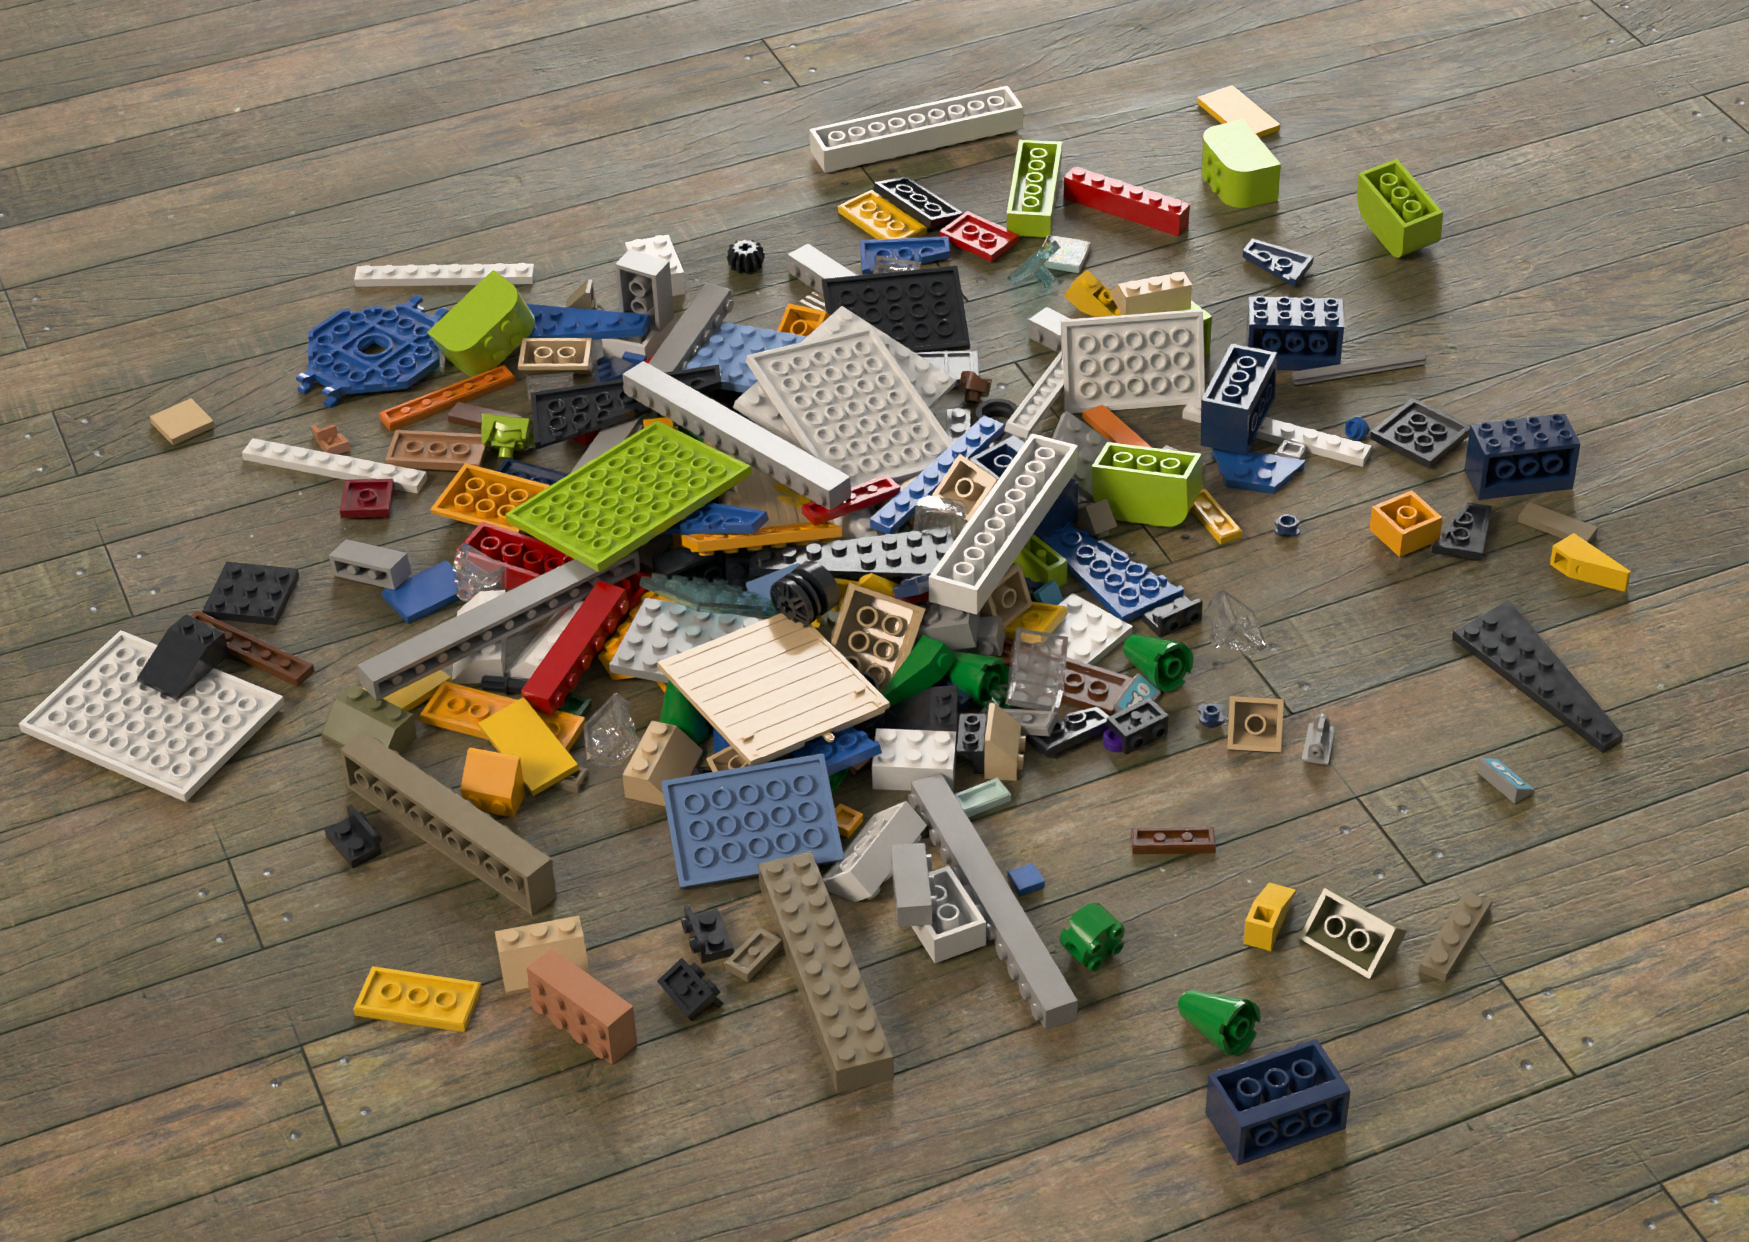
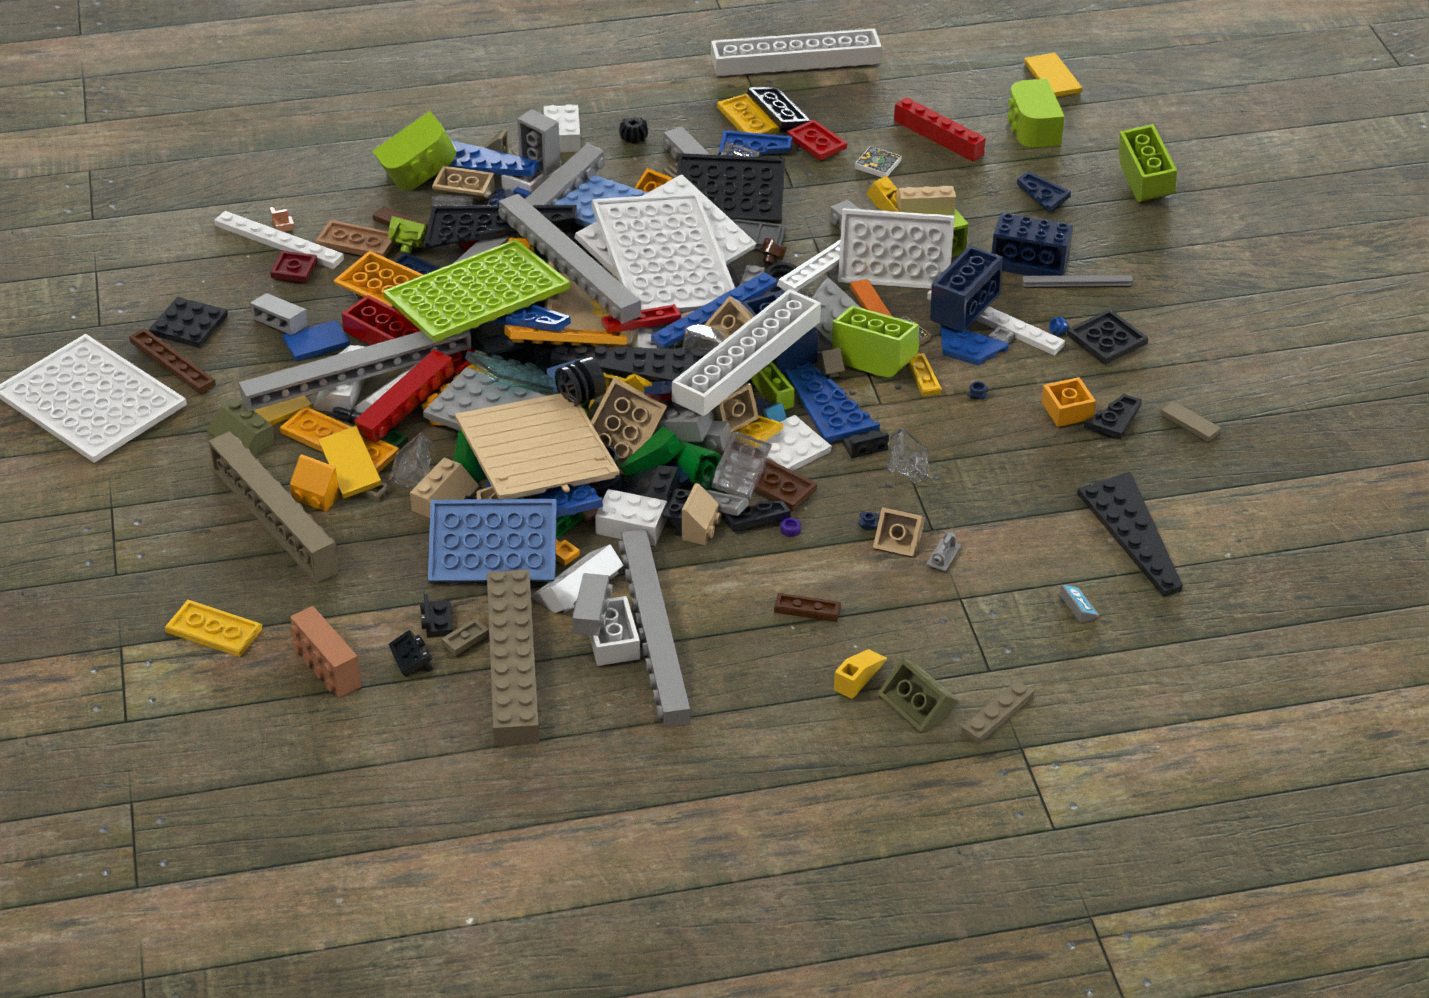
camera: 10 degrees right, 0 degrees up
black slope [137,614,229,700] -> none
tan tile [149,398,215,446] -> none
blue plate [296,295,449,408] -> none
black bracket [325,805,382,868] -> none
white plate [354,263,535,287] -> none
orange tile [379,365,516,431] -> none
clear brick [453,542,506,602] -> none
tan slope [495,916,591,996] -> none
light aqua tile [954,778,1011,817] -> none
lime brick [1007,140,1062,238] -> none
clear light blue tile [1007,241,1061,288] -> none
tile [1008,863,1045,896] -> none
green brick [1059,902,1125,972] -> none
black bracket [1106,697,1169,755] -> none
slope [1114,673,1161,714] -> none
green cone [1123,634,1194,692] -> none
green cone [1178,989,1261,1056] -> none
dark blue brick [1205,1038,1351,1166] -> none
dark blue brick [1464,413,1581,500] -> none
yellow slope [1550,533,1631,592] -> none

